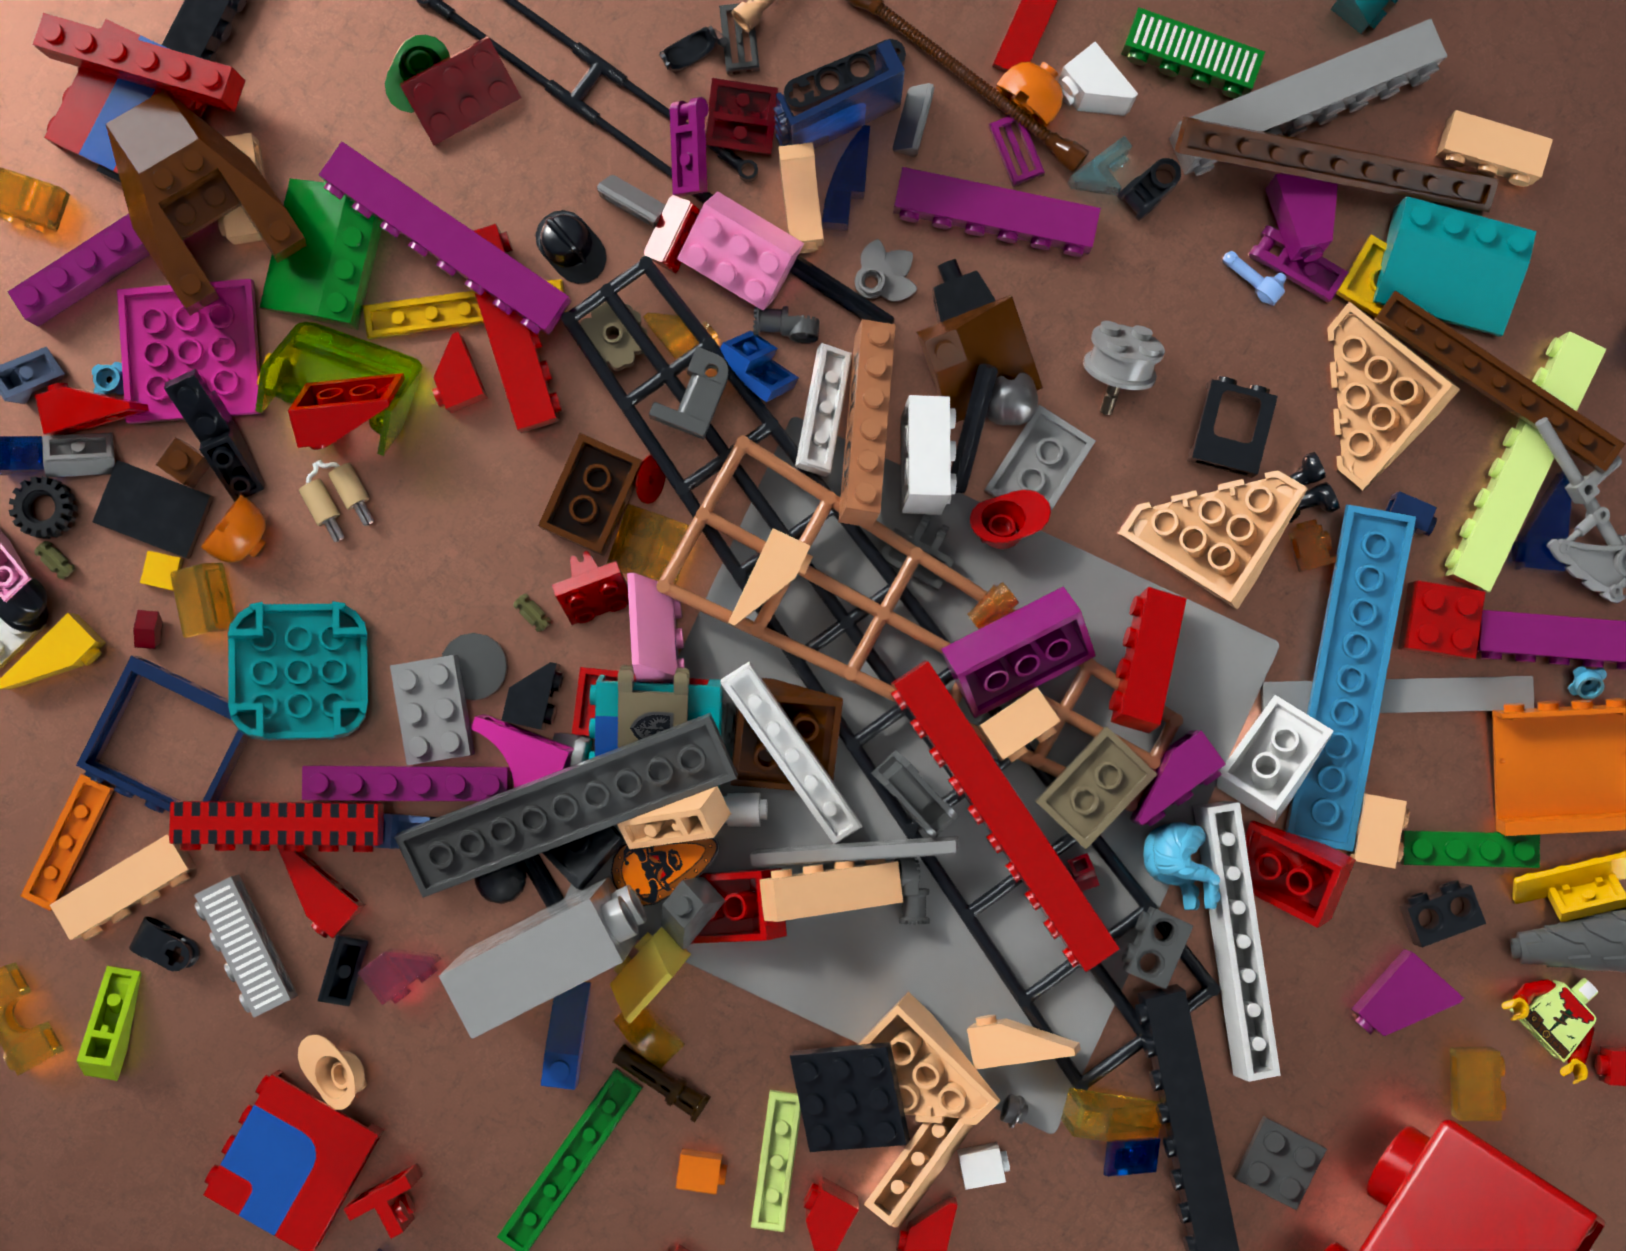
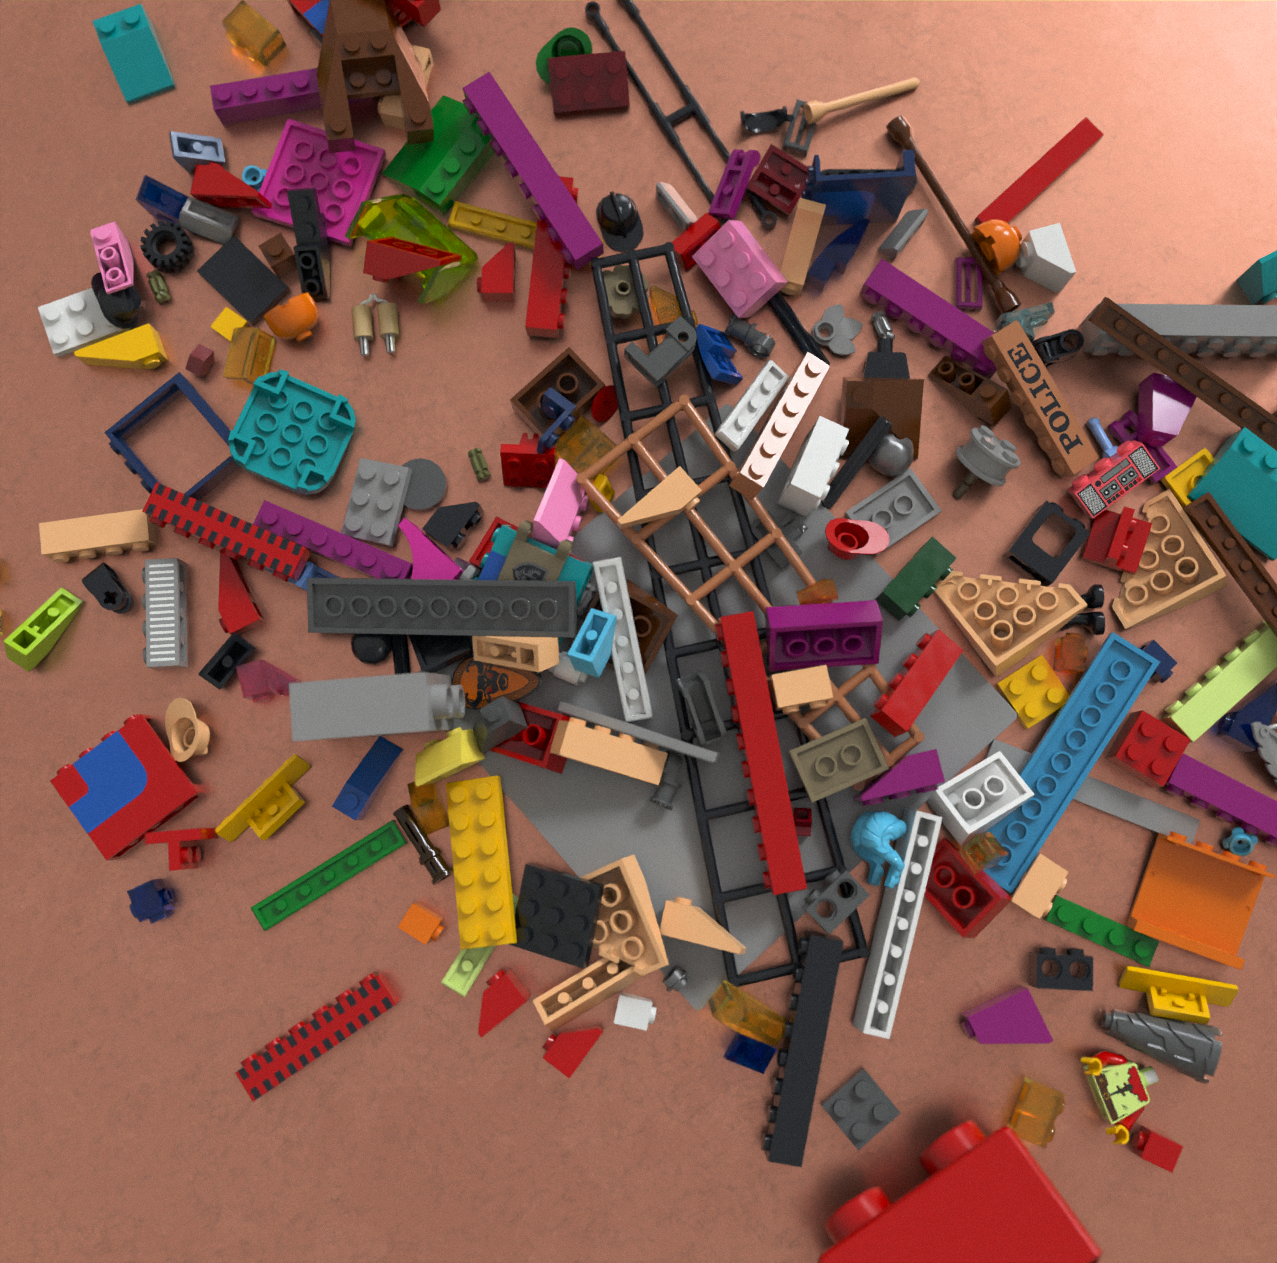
camera: 20 degrees right, 5 degrees down
orange plate [20,773,114,911] -> none
green brick [1121,7,1265,99] -> none
none -> yellow bracket [215,754,311,842]
none -> yellow plate [446,776,517,950]
none -> dark blue bracket [536,387,576,455]
none -> medium azure slope [567,608,617,678]
none -> yellow tile [587,474,615,513]
none -> light grey piece [871,310,895,340]
none -> dark green brick [875,536,956,621]
none -> reddish brown slope [928,356,1012,426]
none -> clear orange brick [957,832,1008,874]
none -> nougat brick [981,320,1099,478]
none -> yellow plate [995,655,1069,729]
none -> brick [1067,440,1160,518]
none -> red bracket [1082,506,1152,575]

